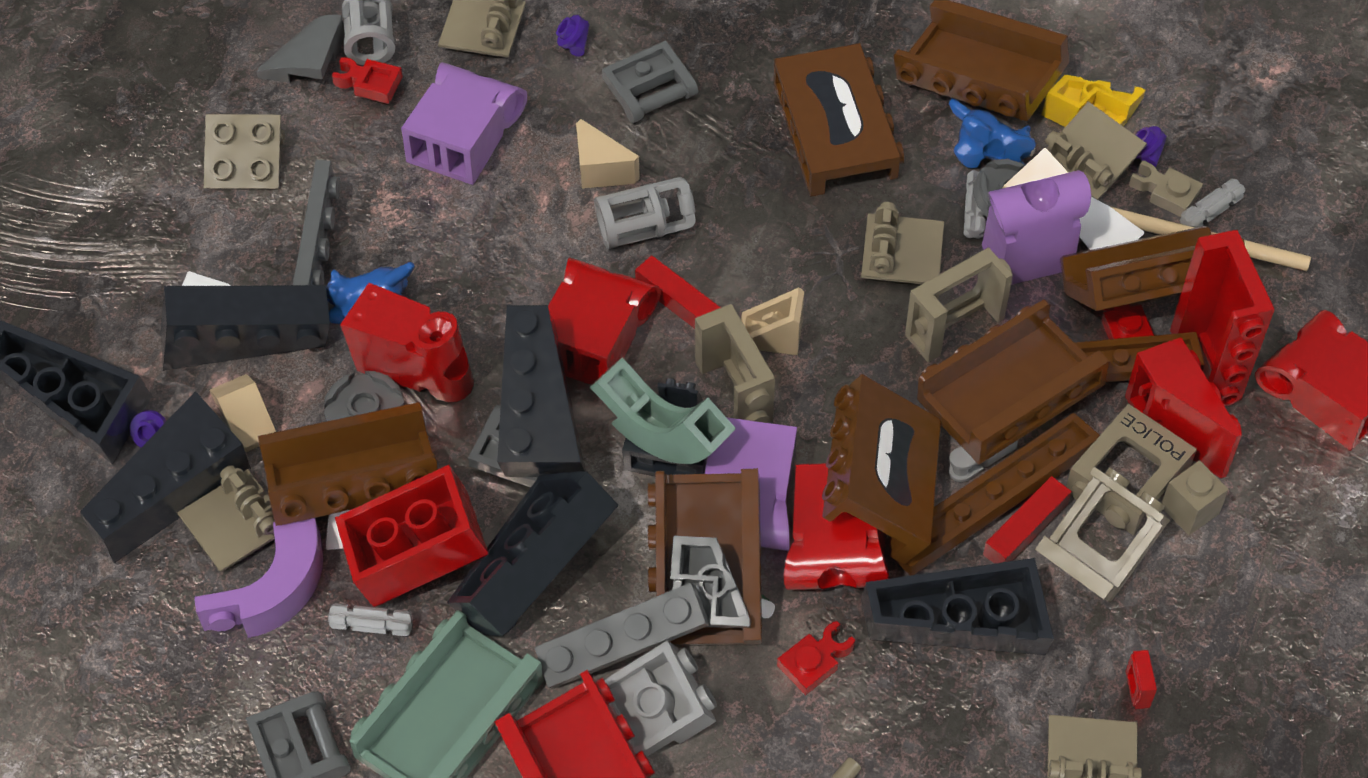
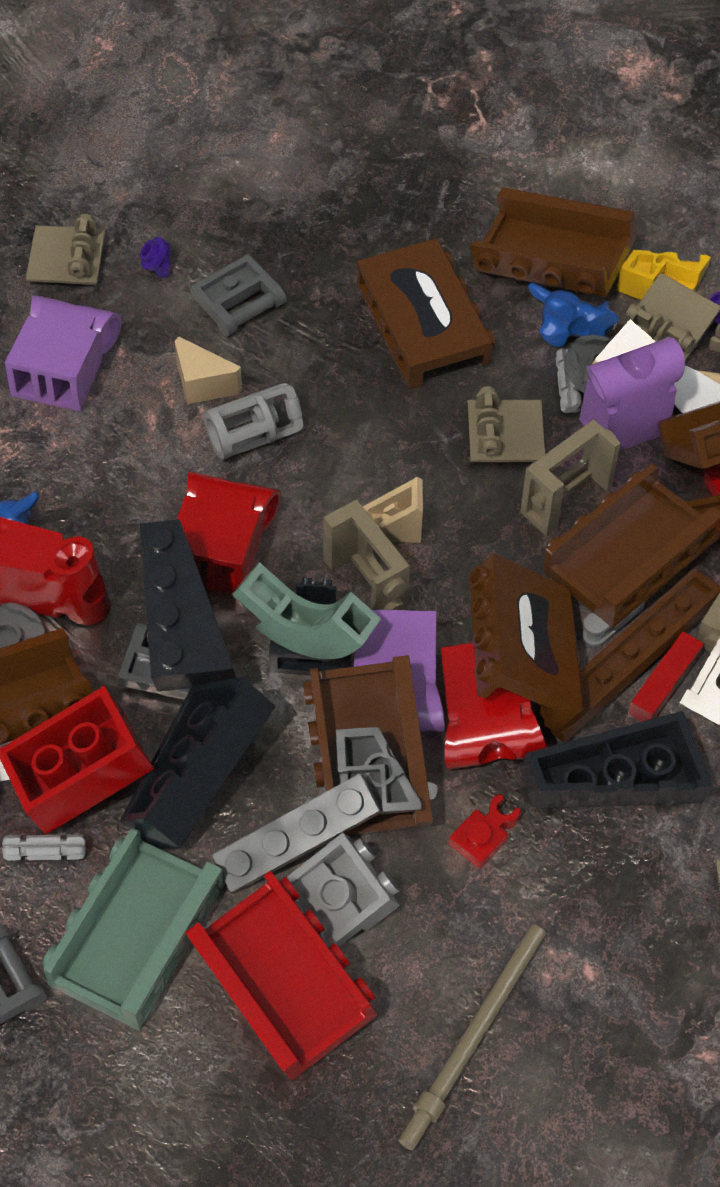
camera: 10 degrees left, 0 degrees up
red piece [635,255,721,329] -> none

